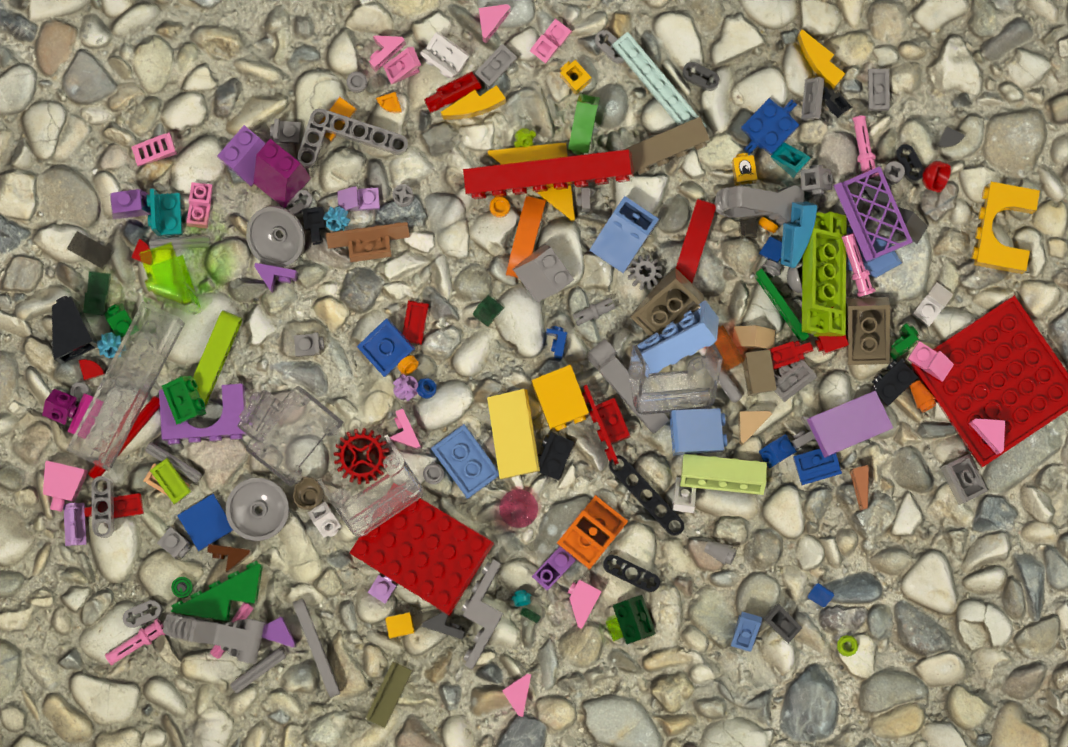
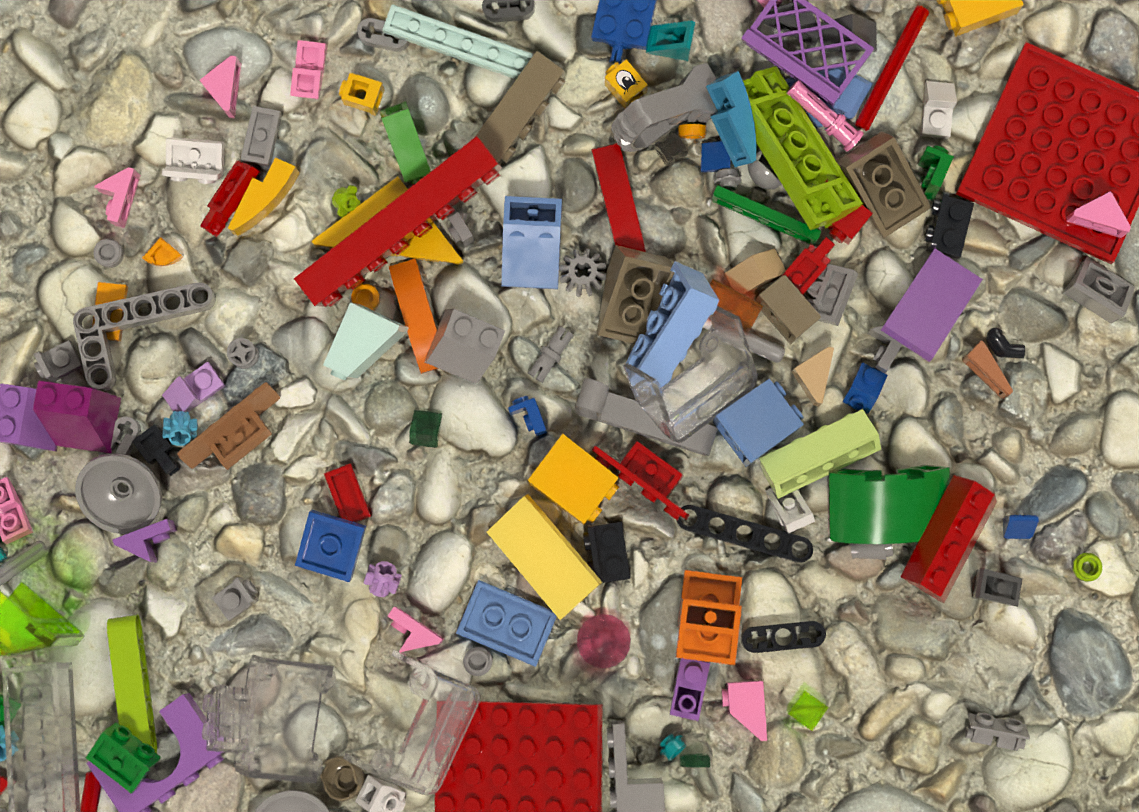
camera: 25 degrees left, 0 degrees up
red gear [334,428,390,485] -> none
bright pink slope [383,47,421,84] -> none
light orange tile [397,355,419,375] -> none
blue plate [416,378,436,399] -> none
dark green bracket [613,595,656,644] -> none
medium blue slope [731,612,762,652] -> none
blue plate [793,449,842,486] -> none
light grey brick [800,165,833,195] -> none
bright pink slope [907,341,954,382] -> none
orange cone [909,380,936,413] -> none
none -> light aqua slope [323,302,409,380]
none -> green panel [829,464,950,544]
none -> red axle [855,5,929,131]
none -> red slope [900,475,997,603]
none -> light grey hinge [965,713,1030,751]
none -> black arm [986,328,1025,359]

